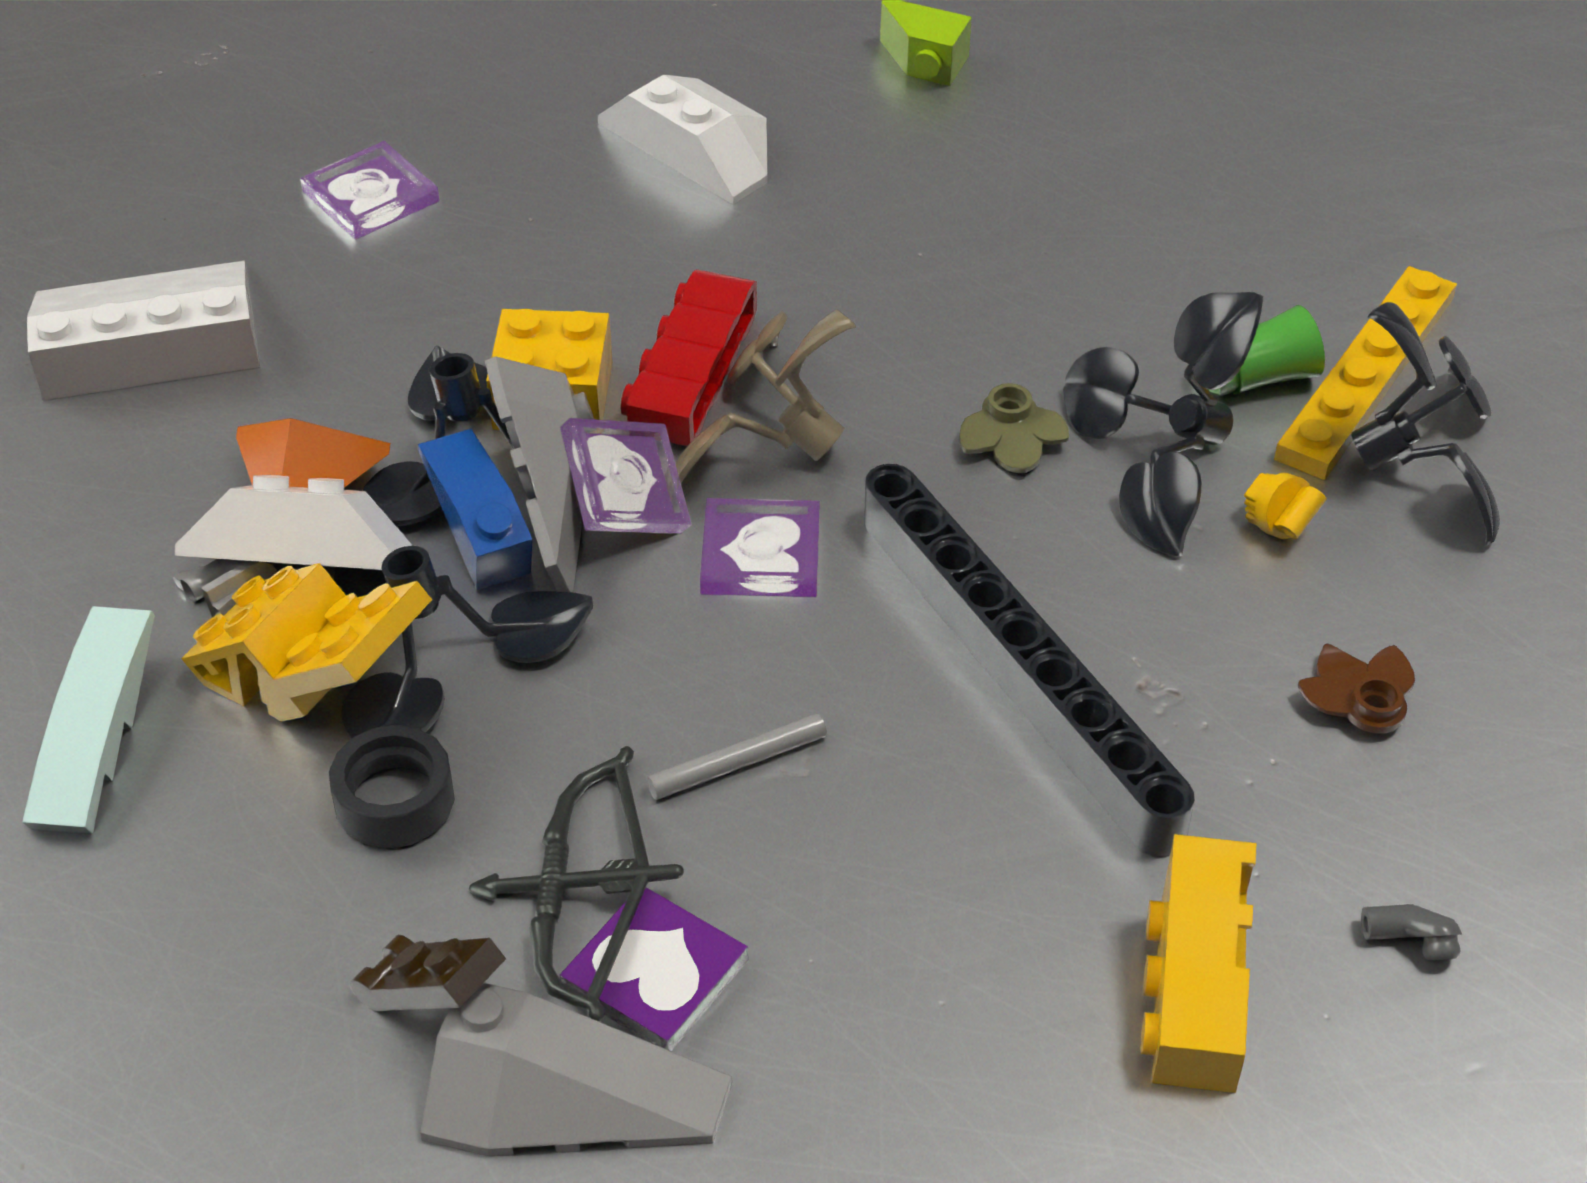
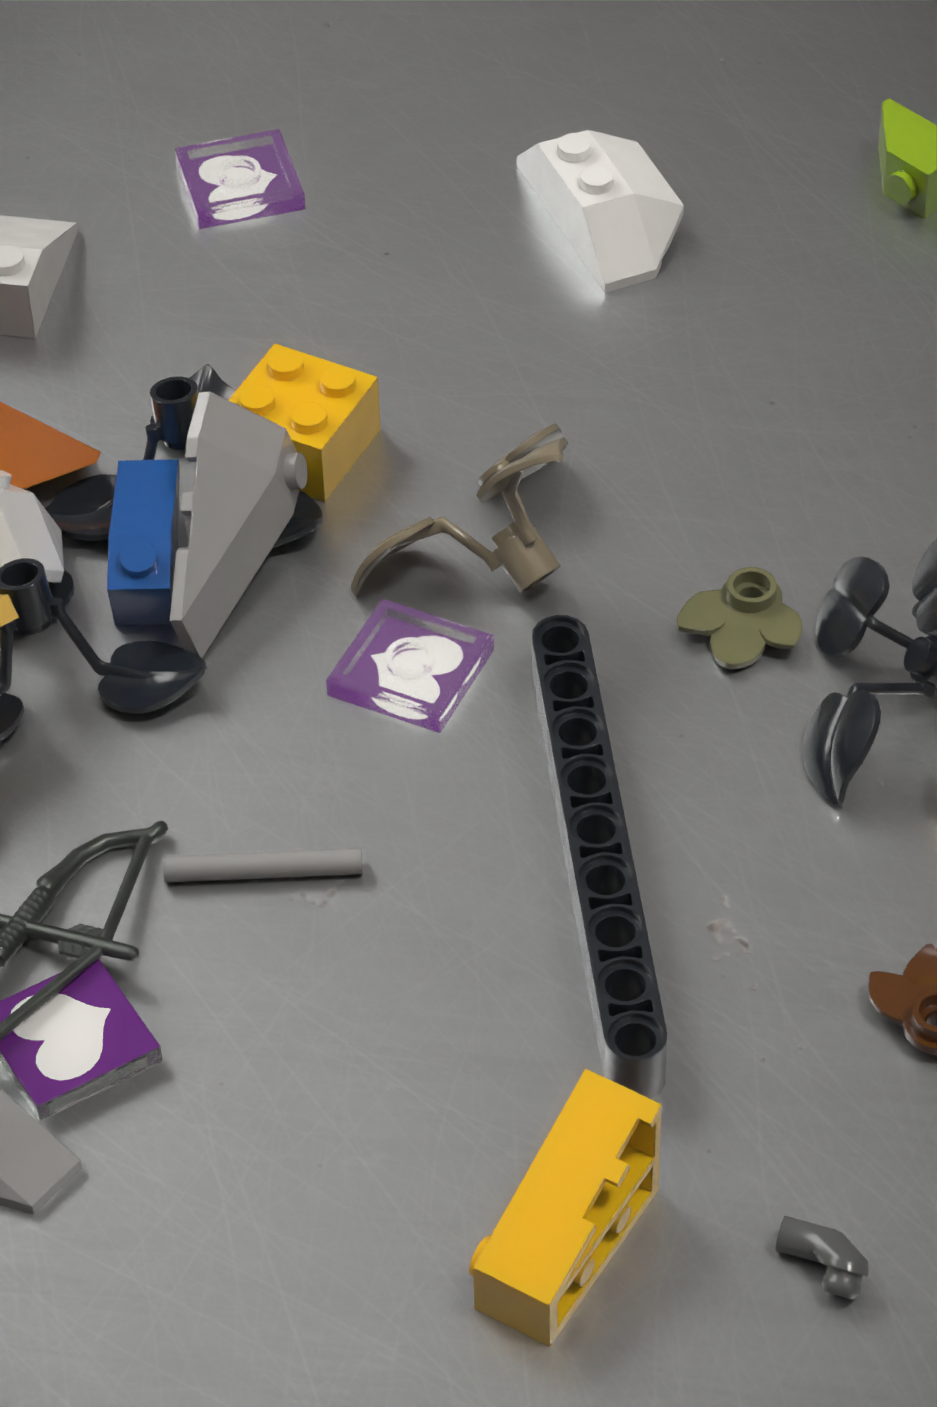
camera: 25 degrees right, 0 degrees up
clear tile [560,418,692,534] -> none
red brick [620,269,757,446] -> none

